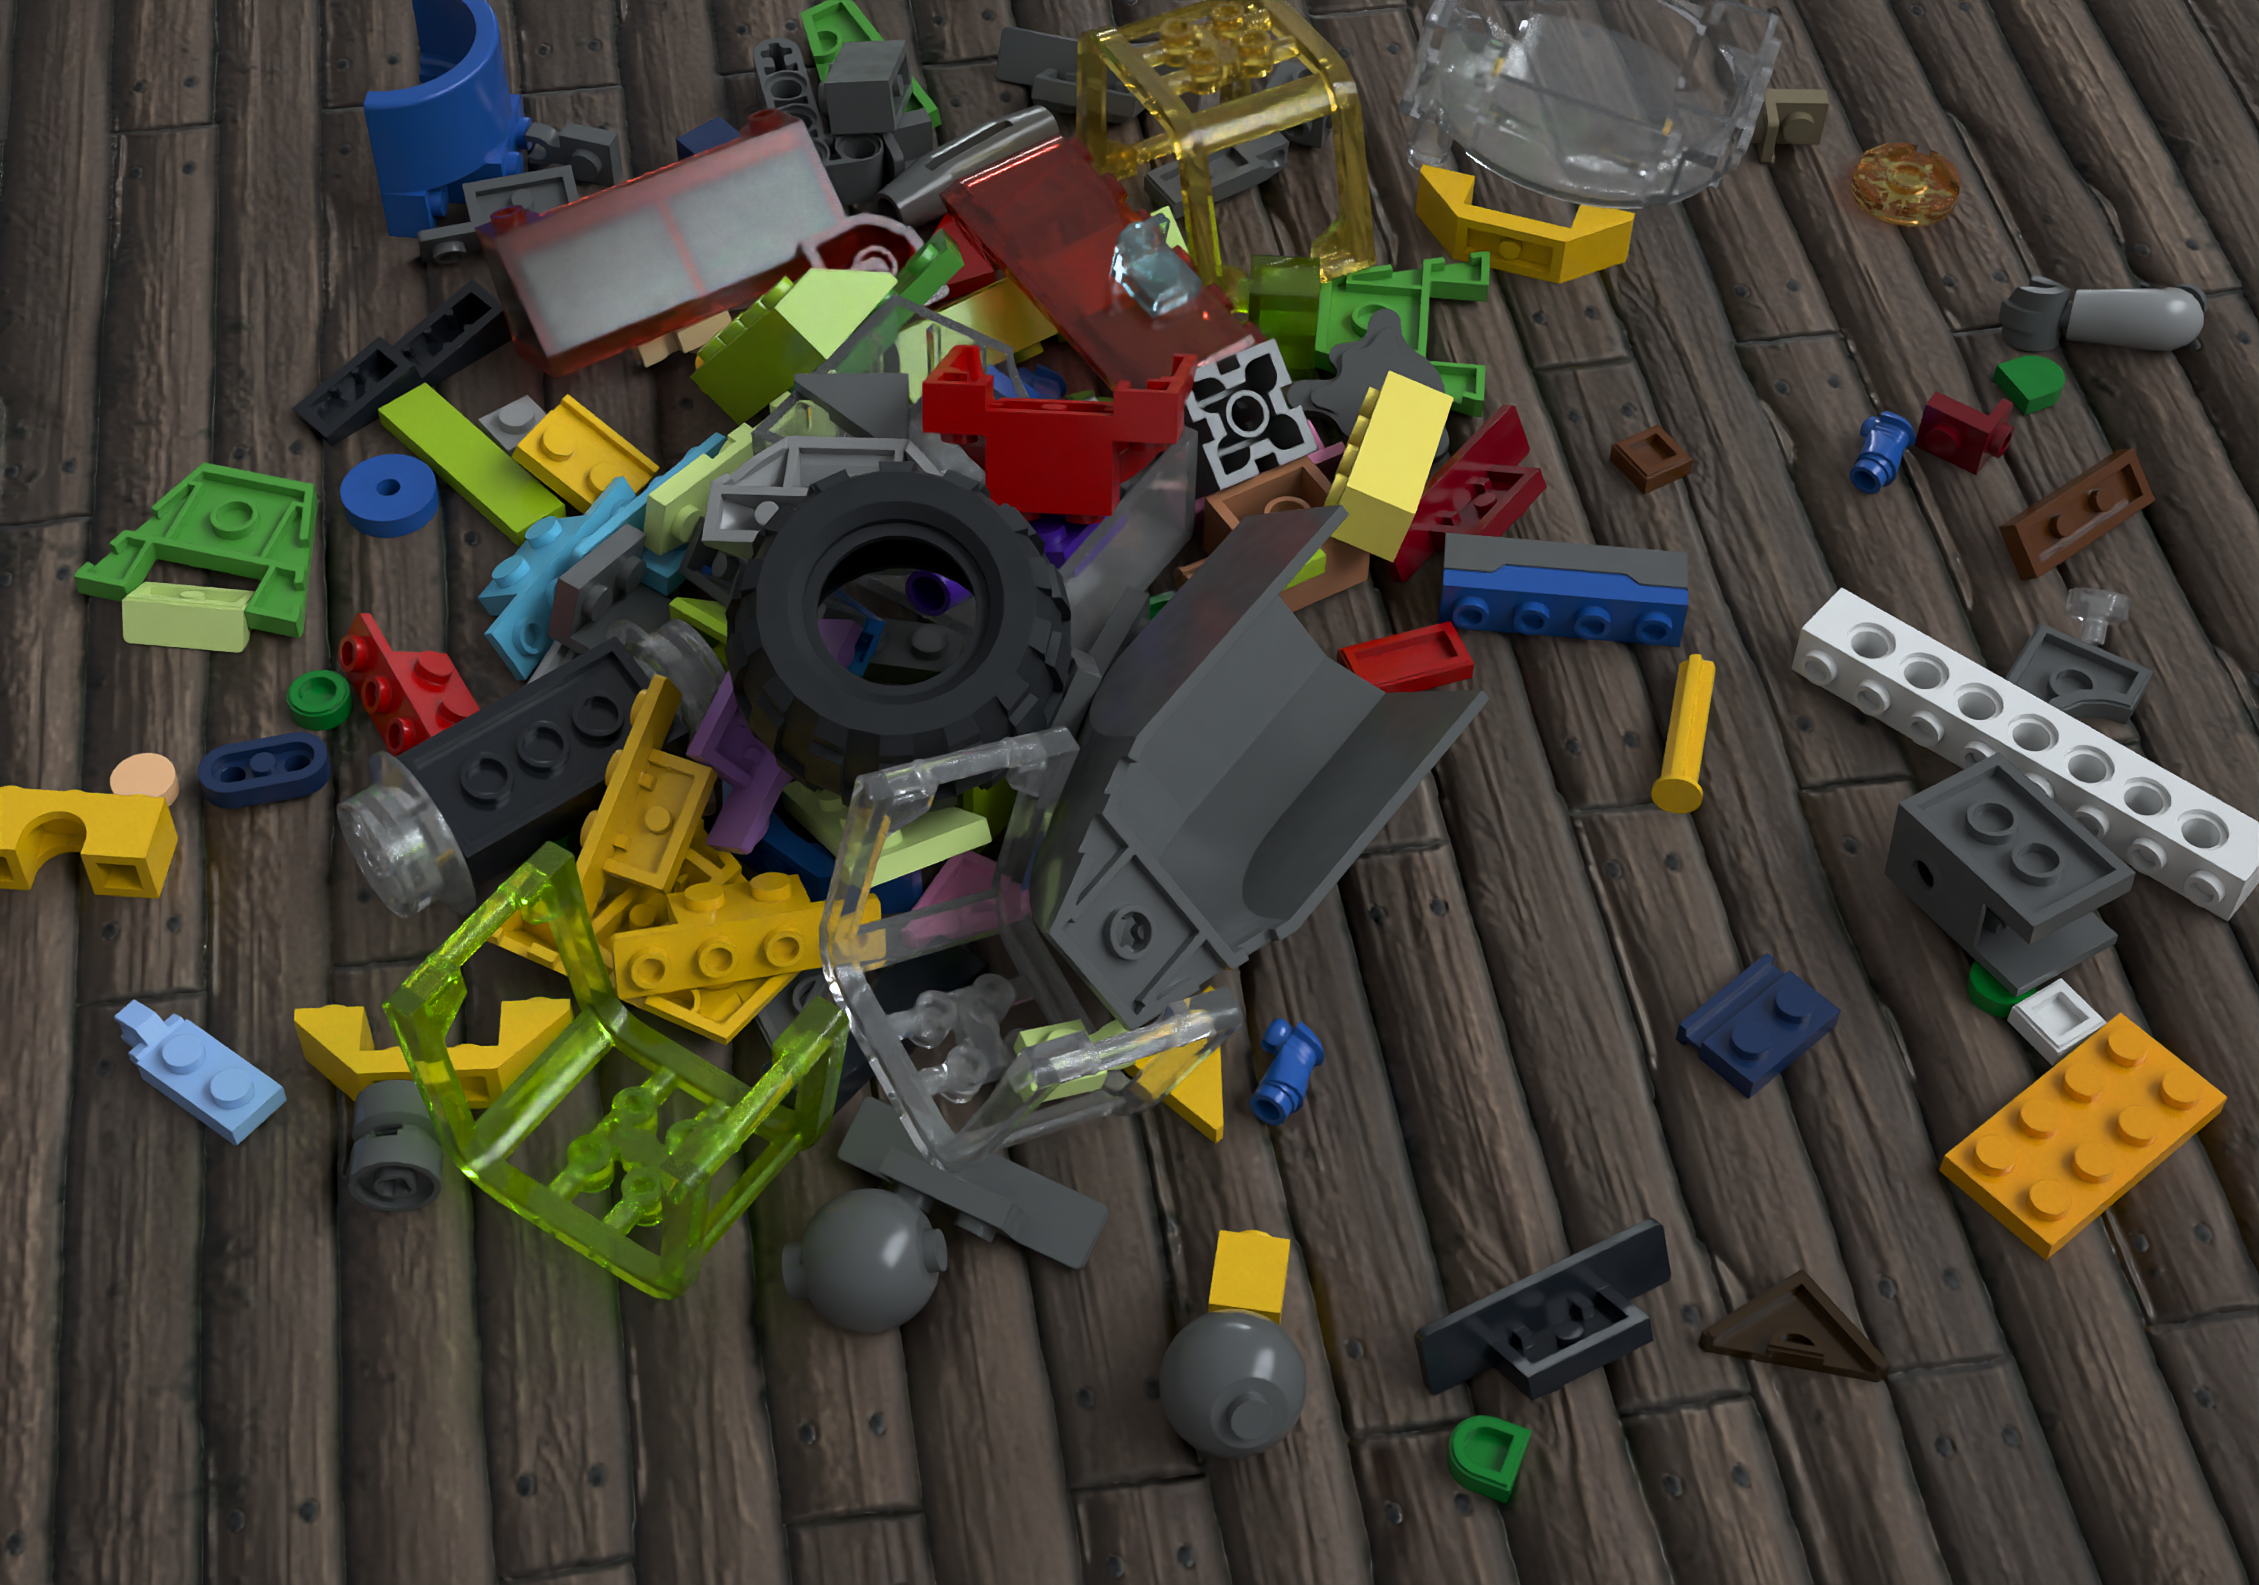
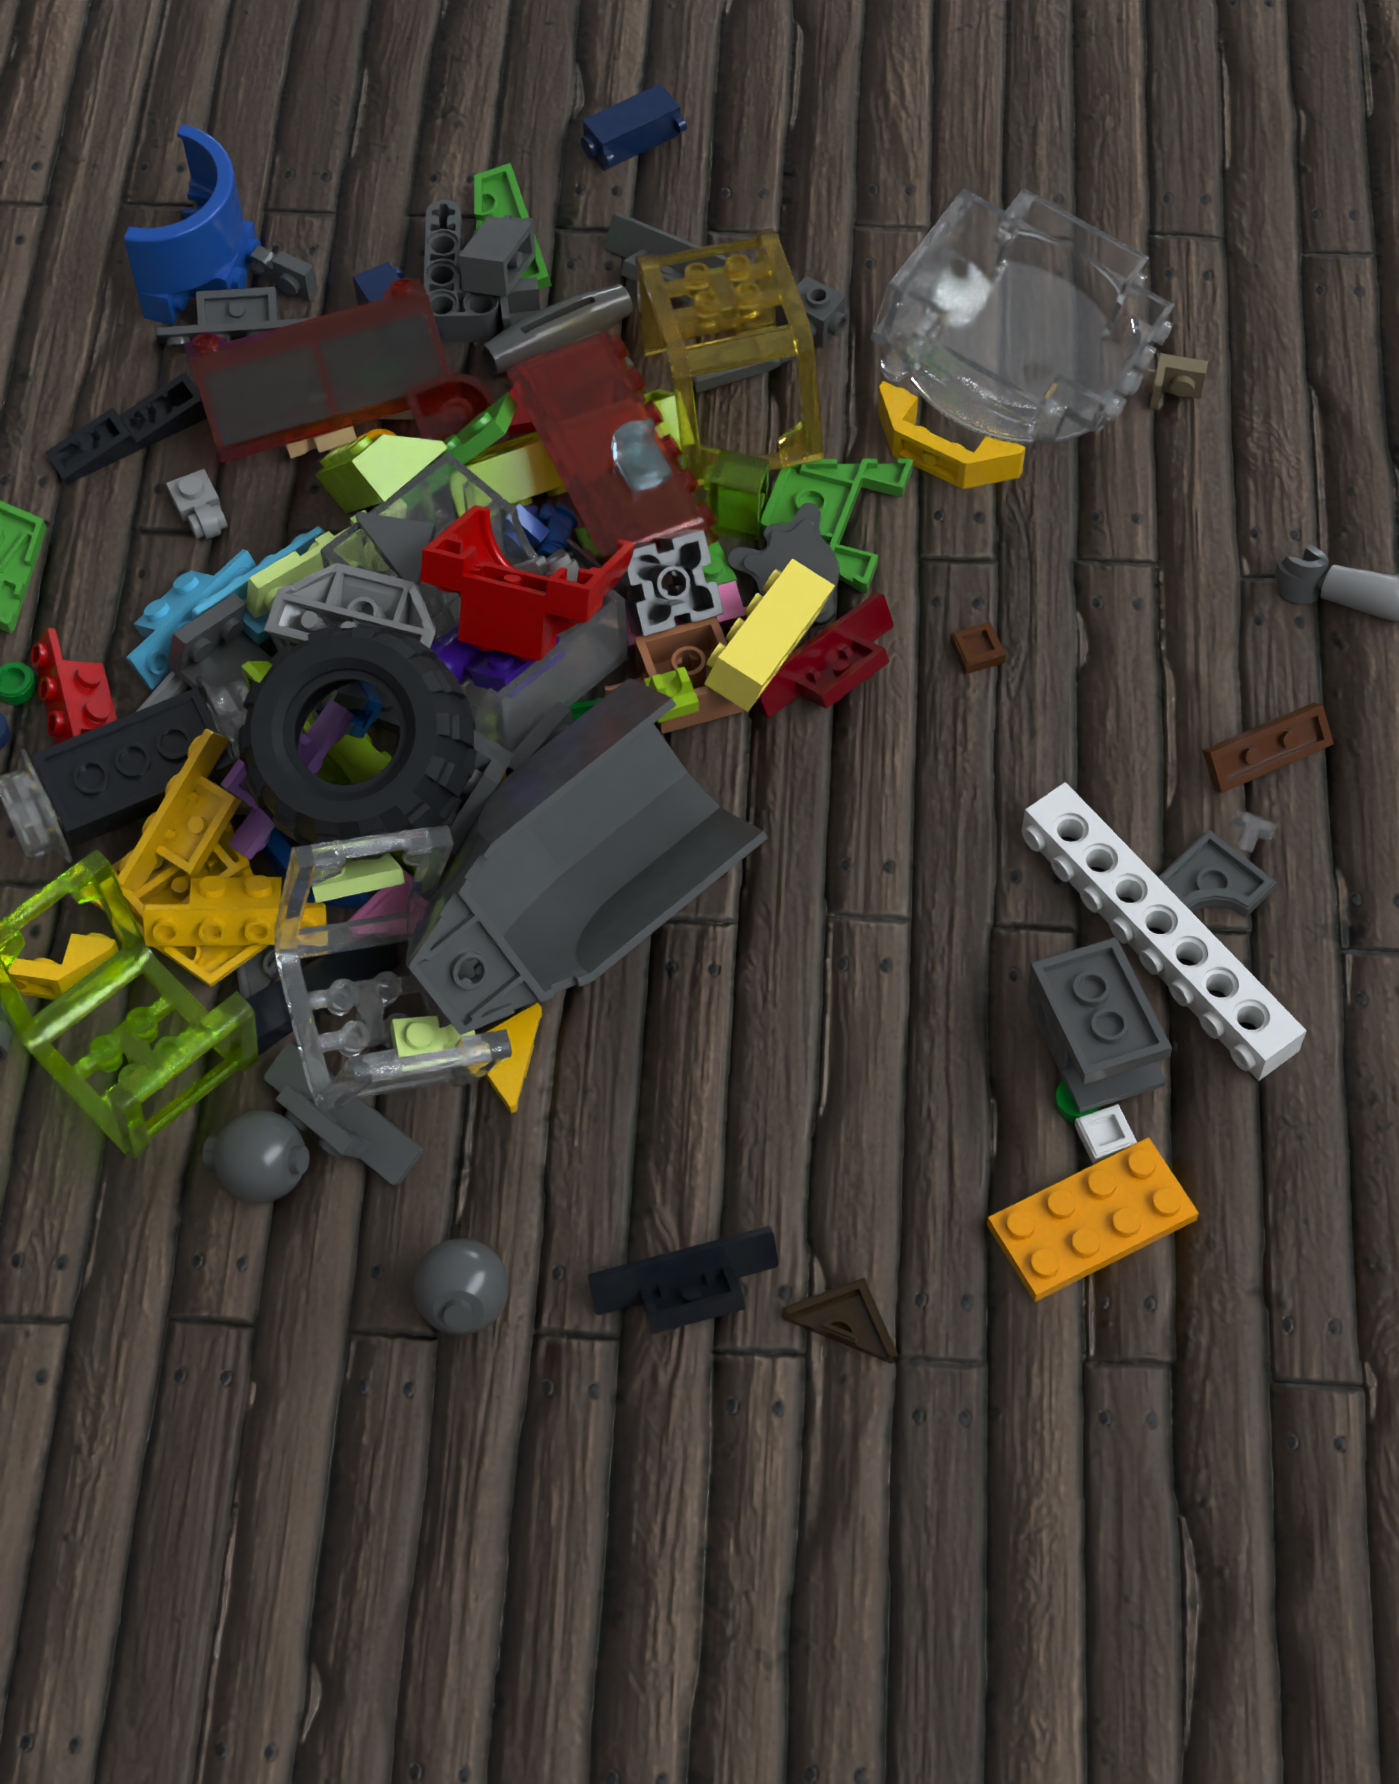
camera: 15 degrees right, 10 degrees up
blue piece [340,454,439,538] -> none
lime tile [378,382,567,547] -> none
yellow plate [511,394,660,514] -> none
yellow brick [1208,1230,1291,1326] -> none
blue arm [1249,1018,1324,1125] -> none
red tile [1336,621,1474,693] -> none
blue piece [1438,533,1688,647] -> none
green tile [1446,1415,1532,1504] -> none
yellow axle [1651,654,1716,814] -> none
dark blue plate [1676,953,1841,1099] -> none
blue arm [1849,411,1916,494] -> none
clear orange tile [1850,142,1961,227] -> none
dark red bracket [1914,391,2015,475] -> none
green tile [1993,355,2065,415] -> none

